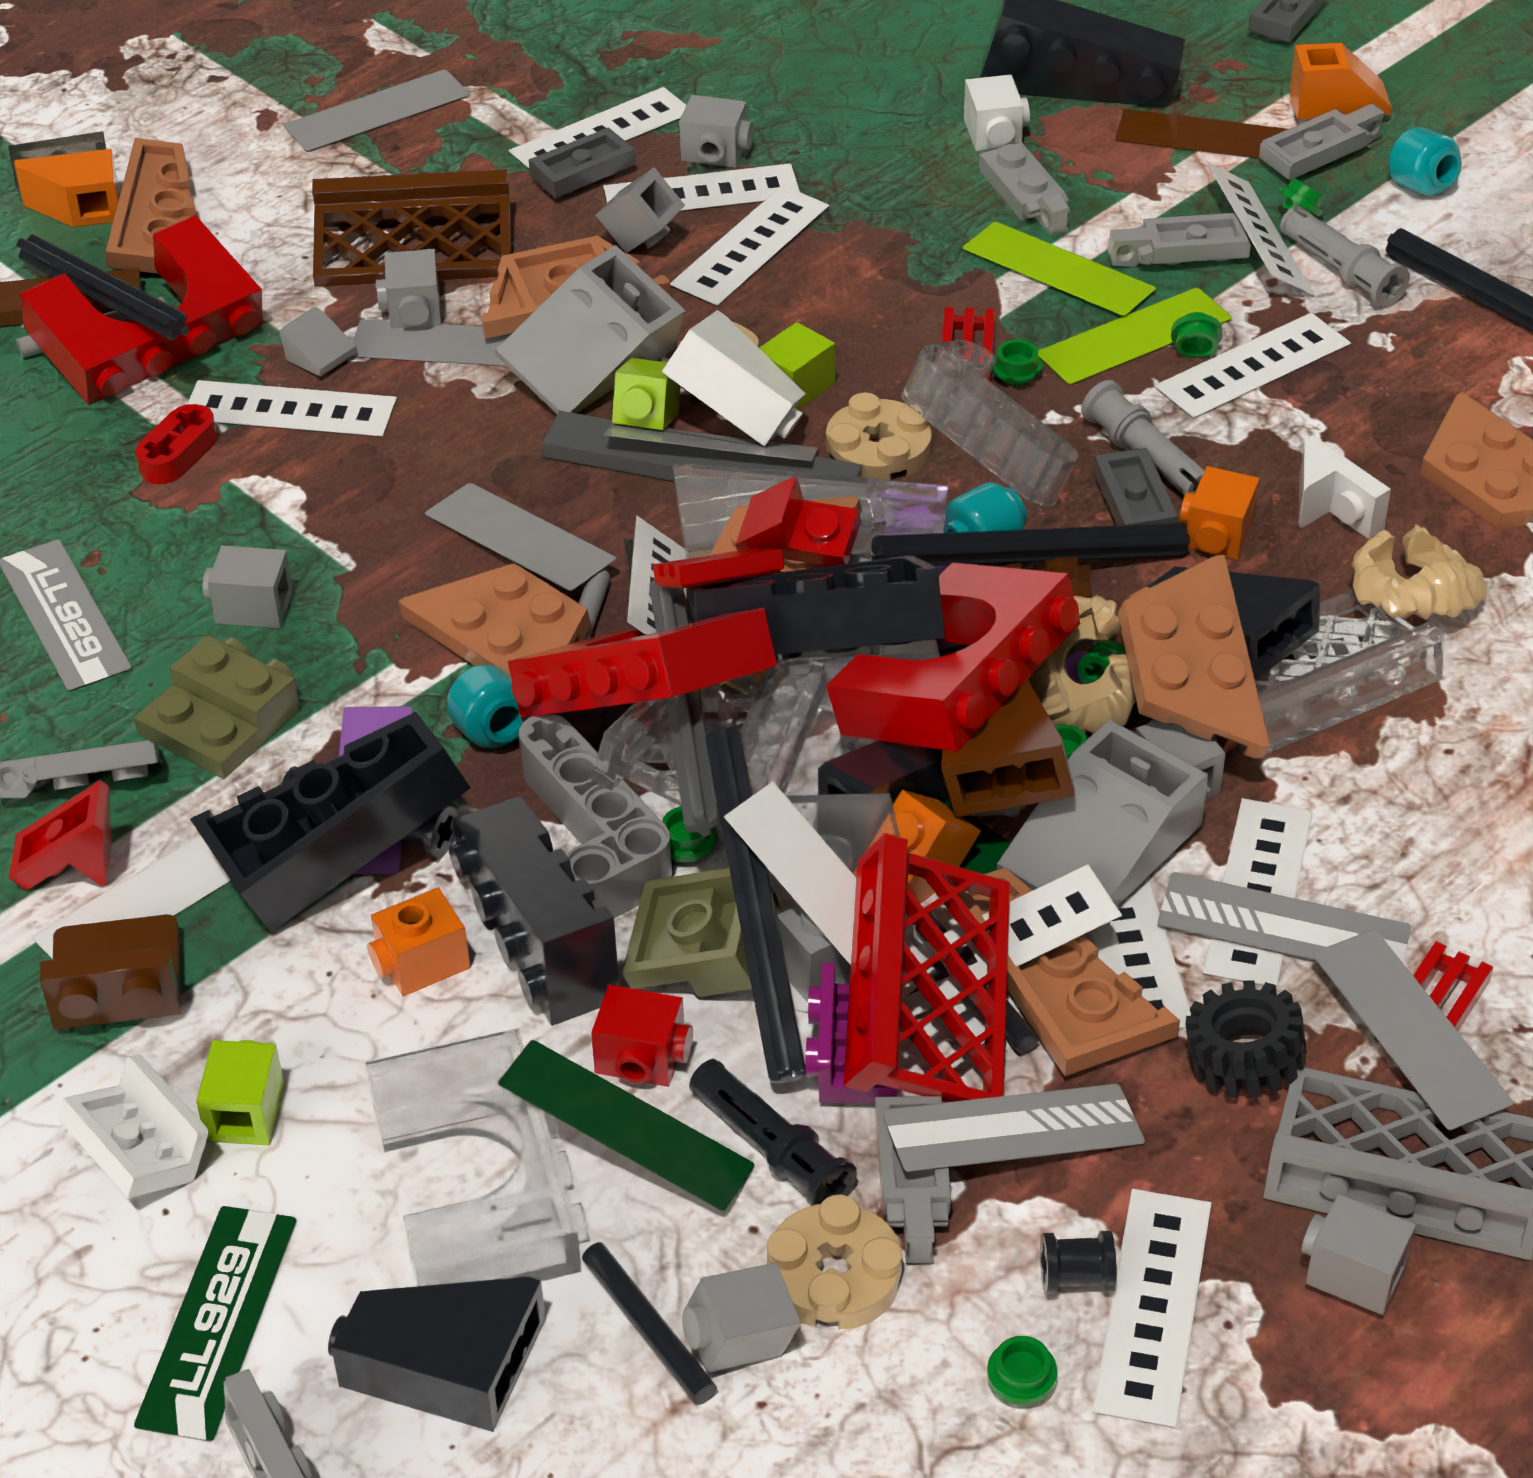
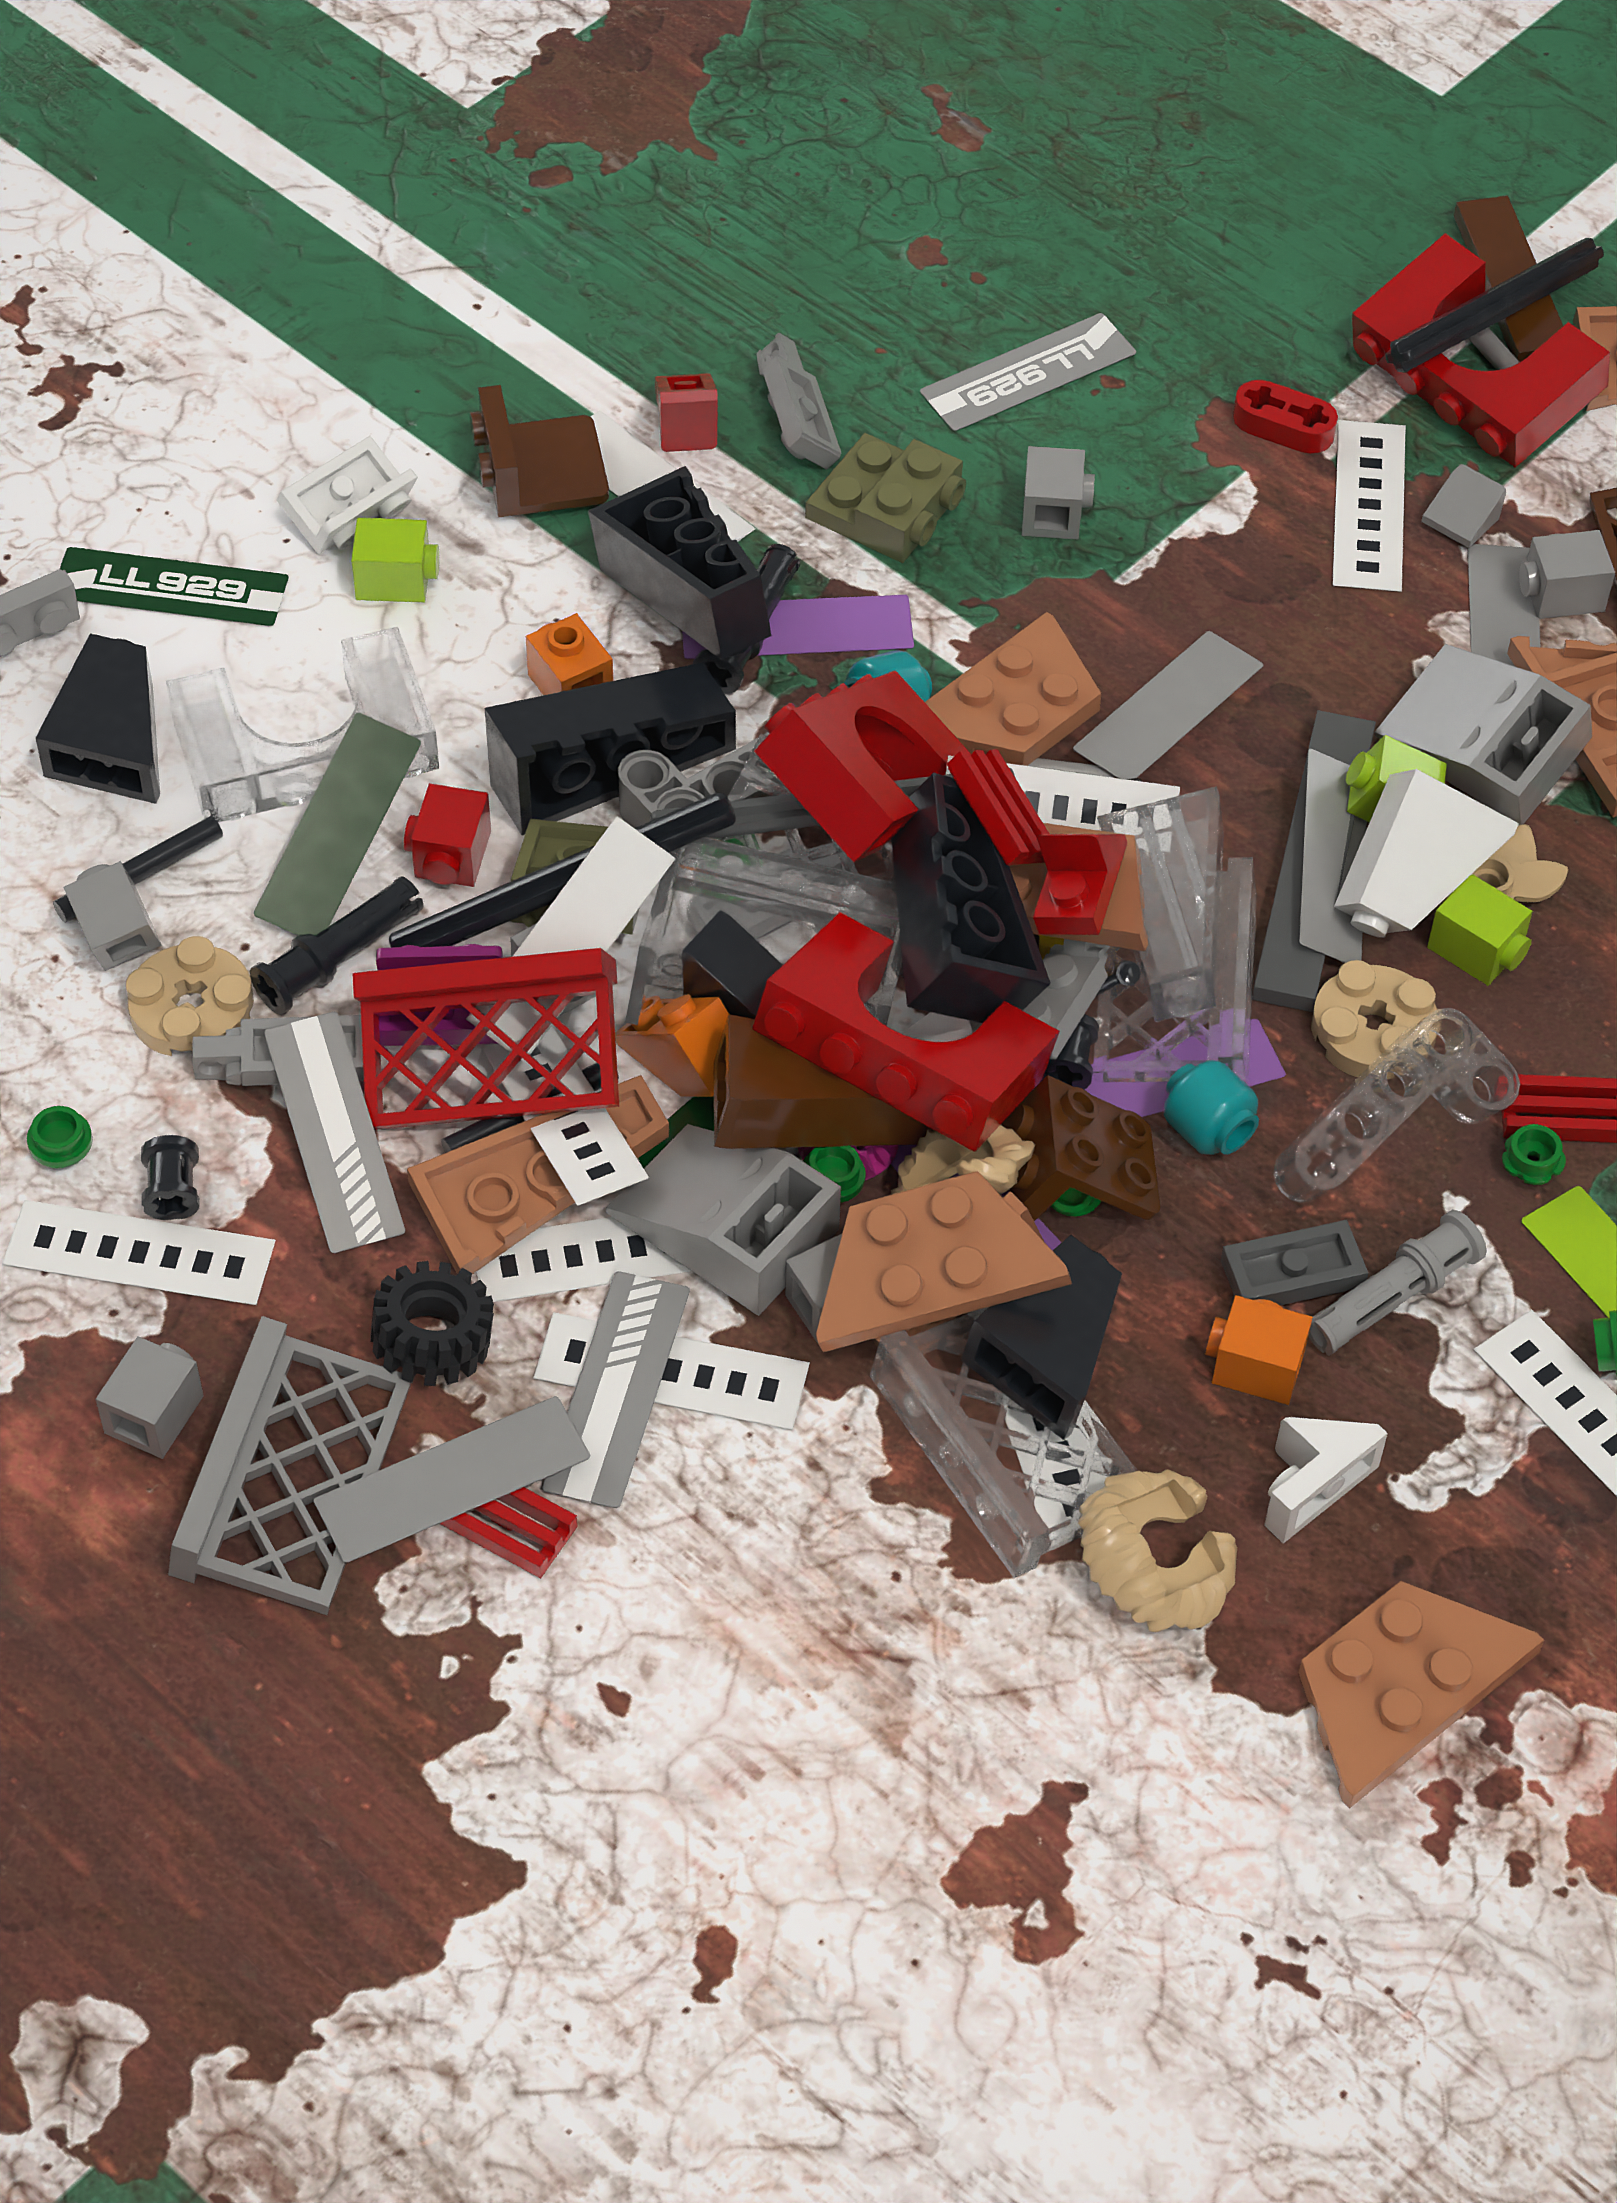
camera: 85 degrees right, 10 degrees up
black axle [870,523,1190,566] -> none

